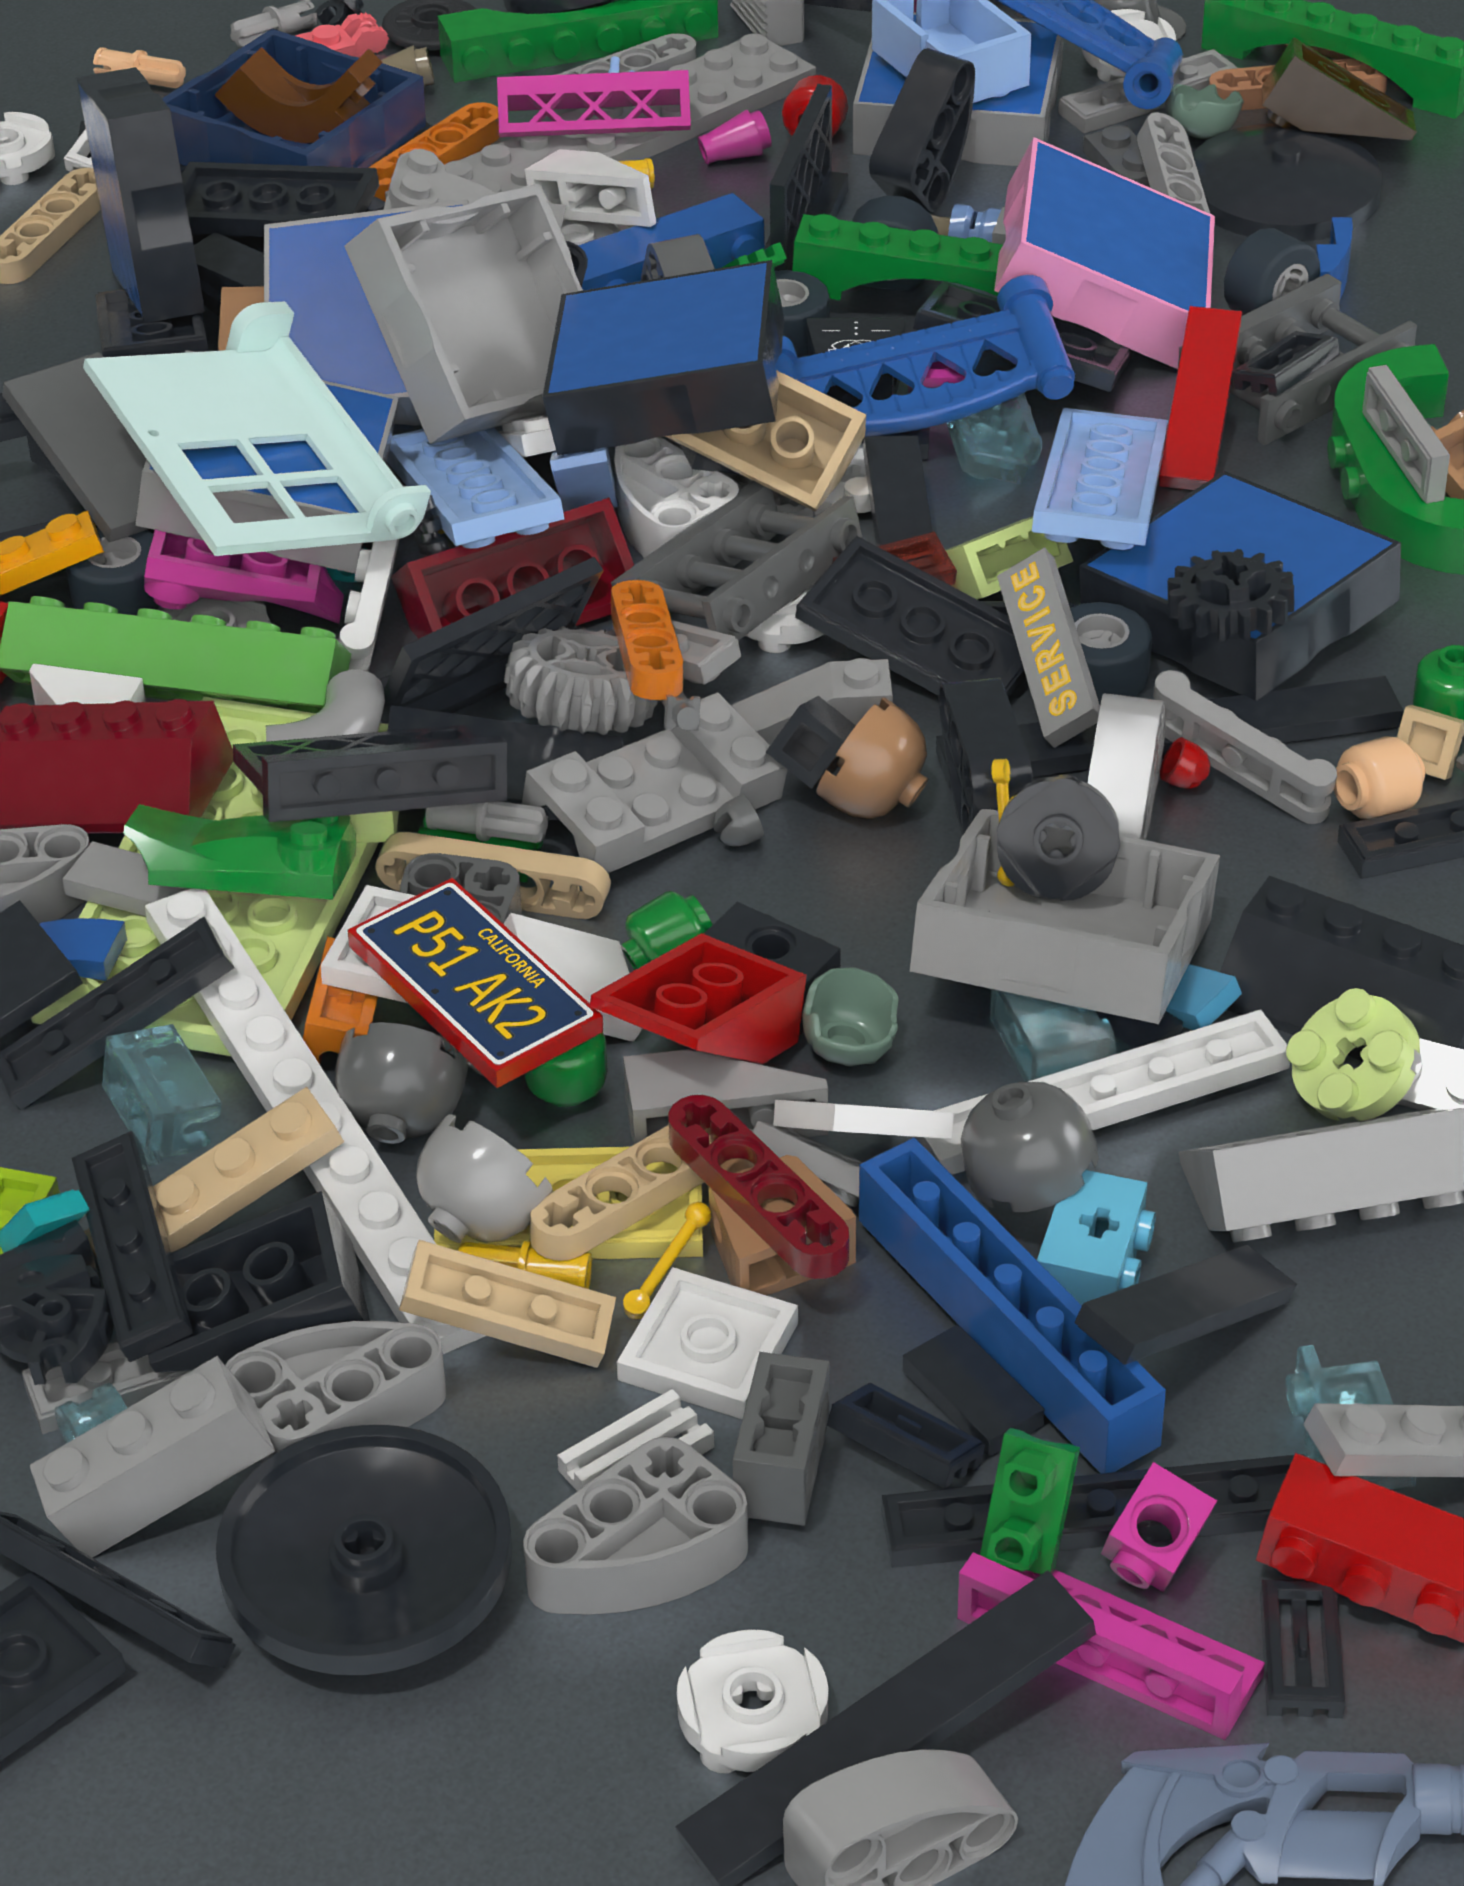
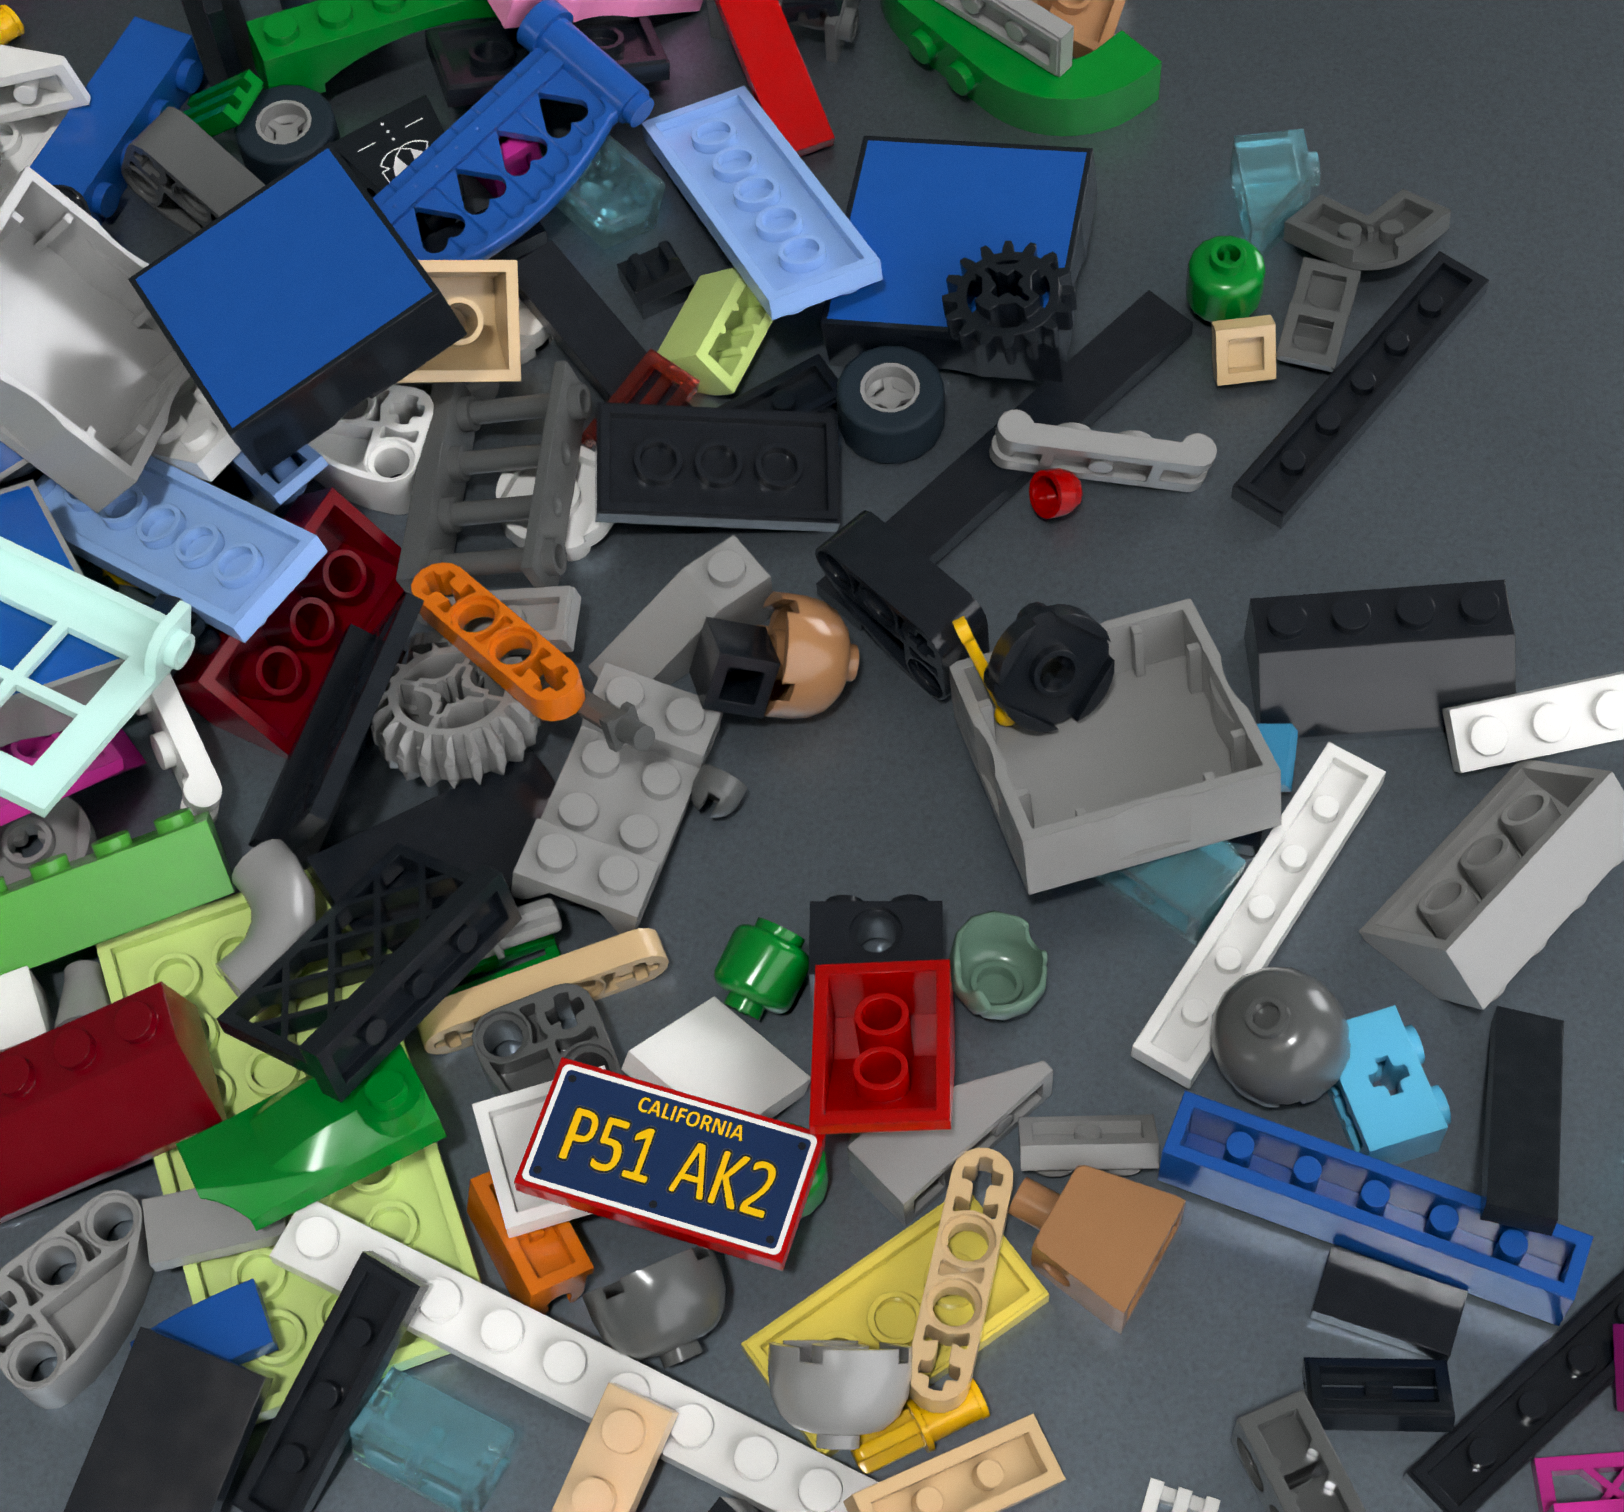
camera: 30 degrees left, 20 degrees up
white tile [617,1267,798,1419] -> none
yellow hinge [623,1202,711,1319] -> none
dark red beam [668,1095,849,1279] -> none
white tile [773,1100,954,1139] -> none
green hips [980,1428,1080,1574] -> none
light grey tile [997,547,1100,748] -> none
beam [1087,693,1166,840] -> none
yellowish green plate [1286,988,1420,1121] -> none
light nougat head [1334,736,1425,820] -> none
none -> black tile [617,241,694,319]

